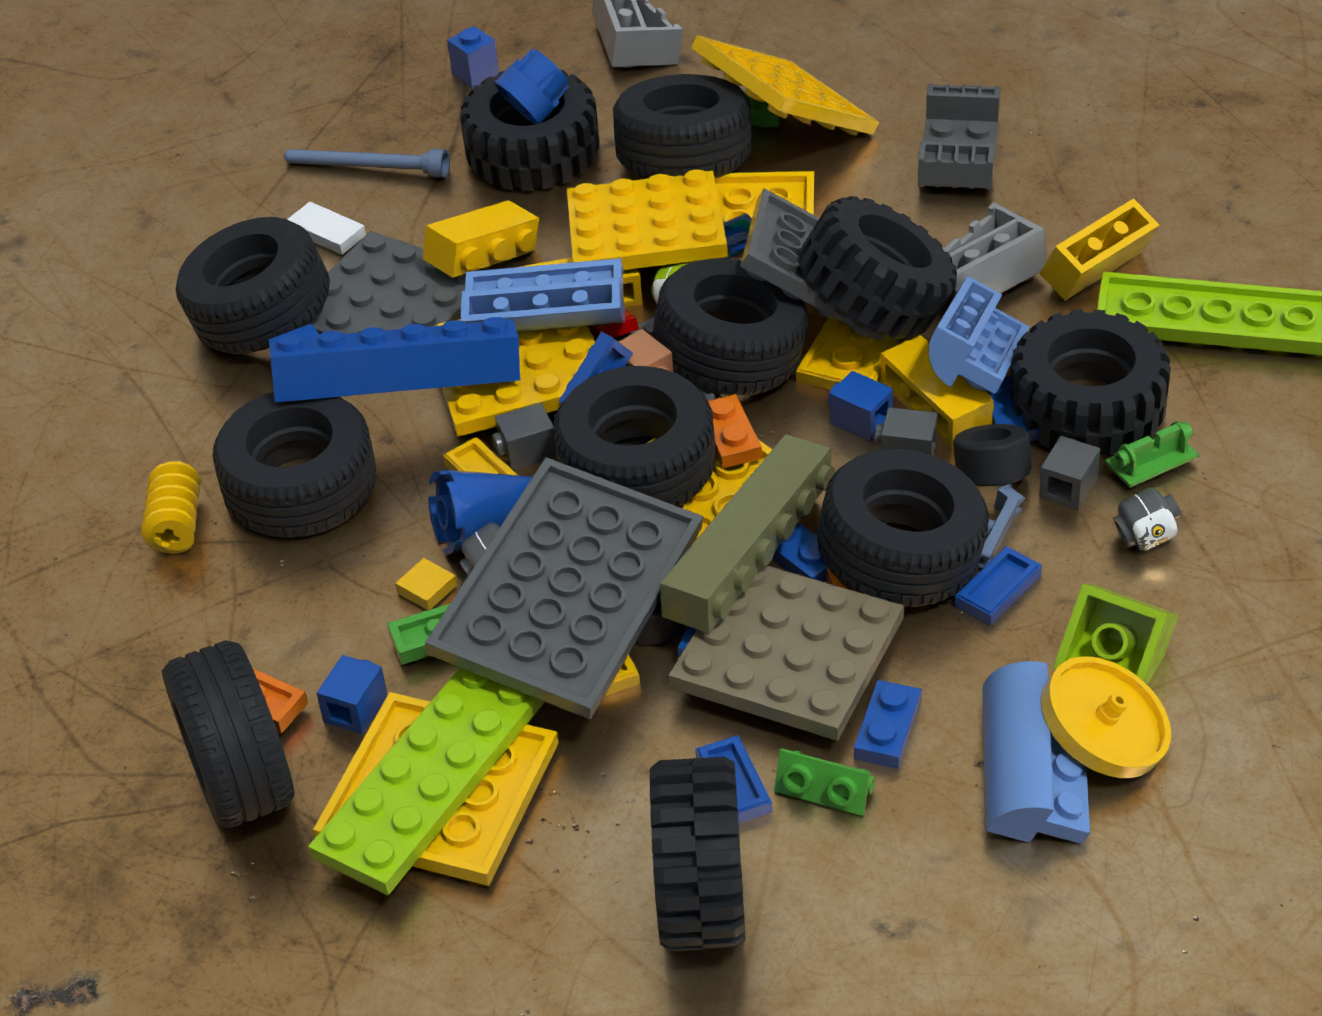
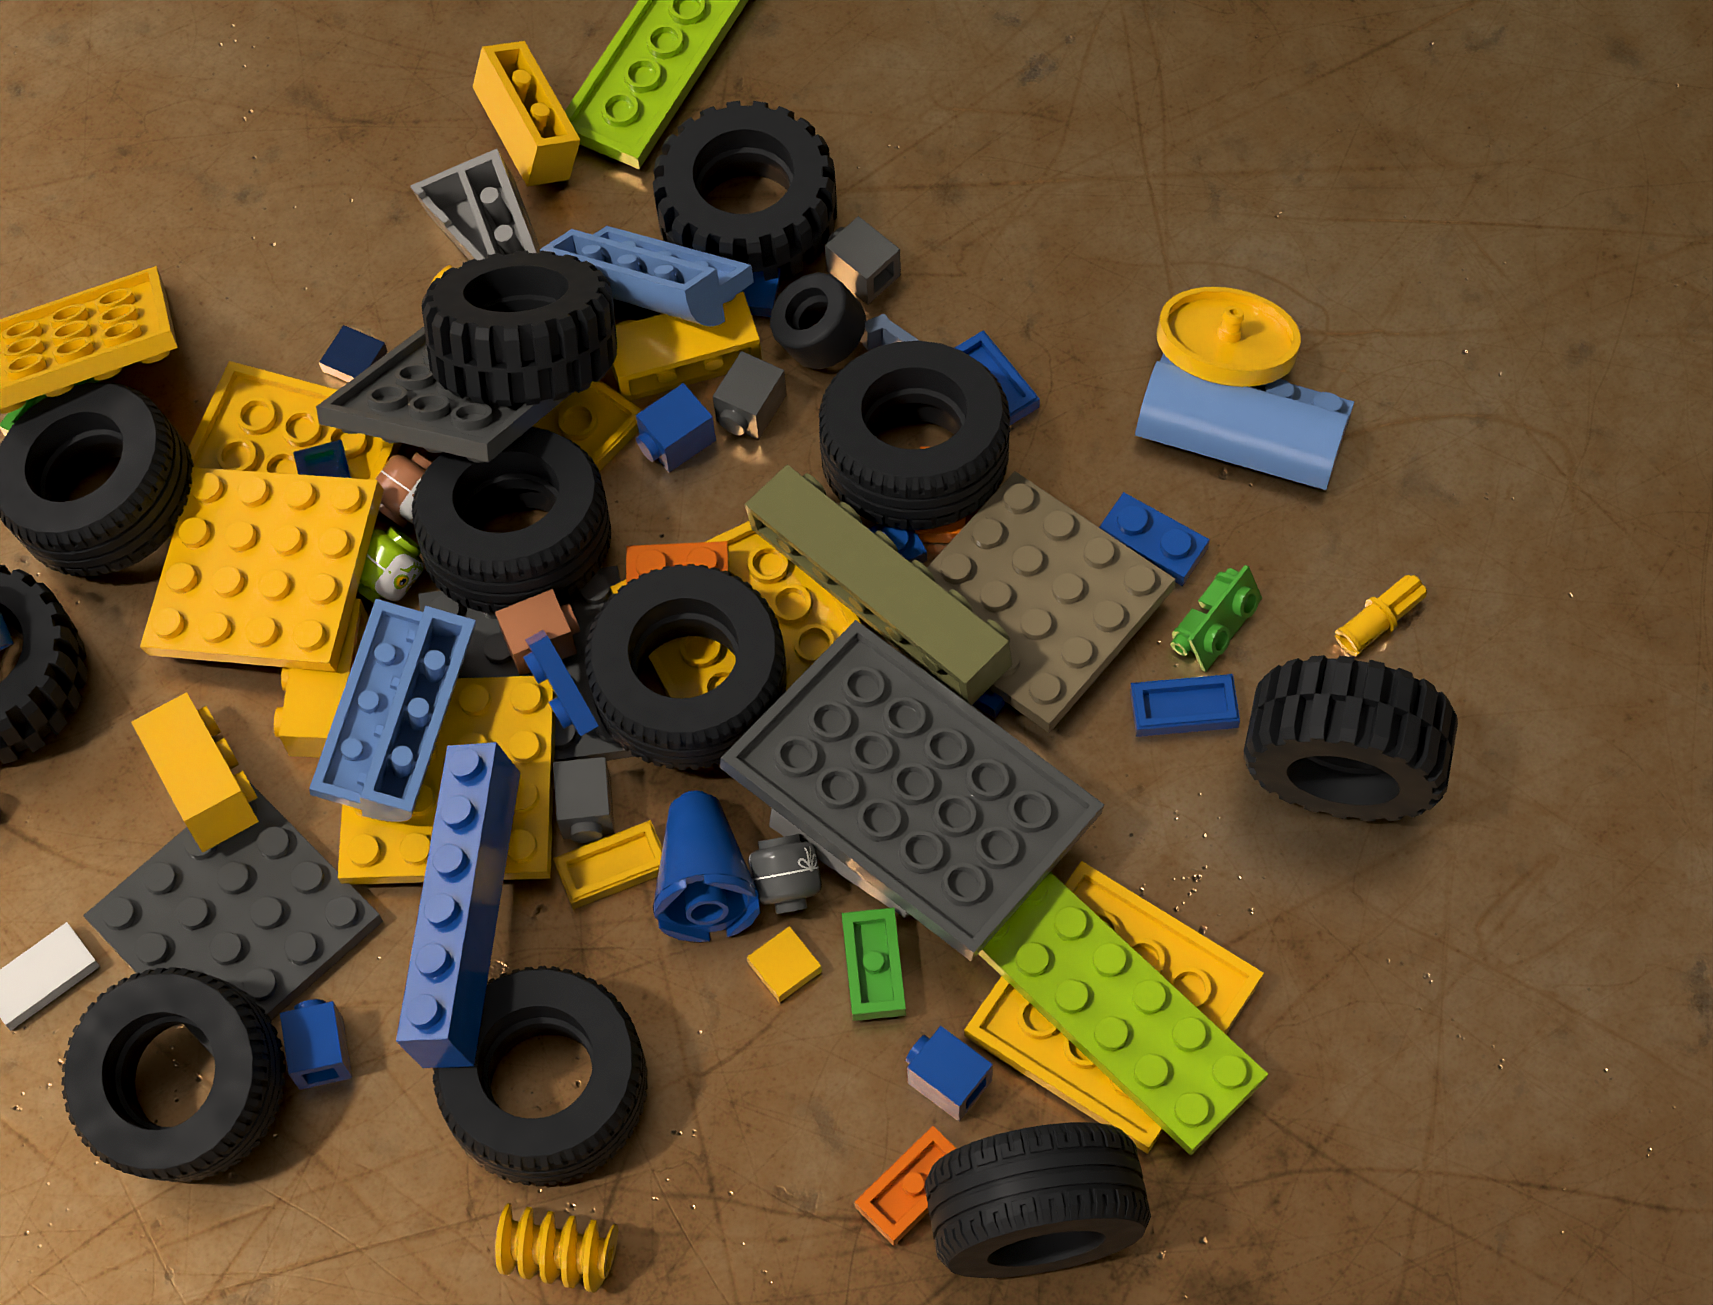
camera: 75 degrees left, 20 degrees up
dark grey plate [918,84,1000,190] -> none
lime slope [1053,583,1179,685] -> none
bright green hinge [1105,421,1199,488] -> none
dark grey head [1113,488,1182,552] -> none
none -> yellow axle [1335,575,1427,657]

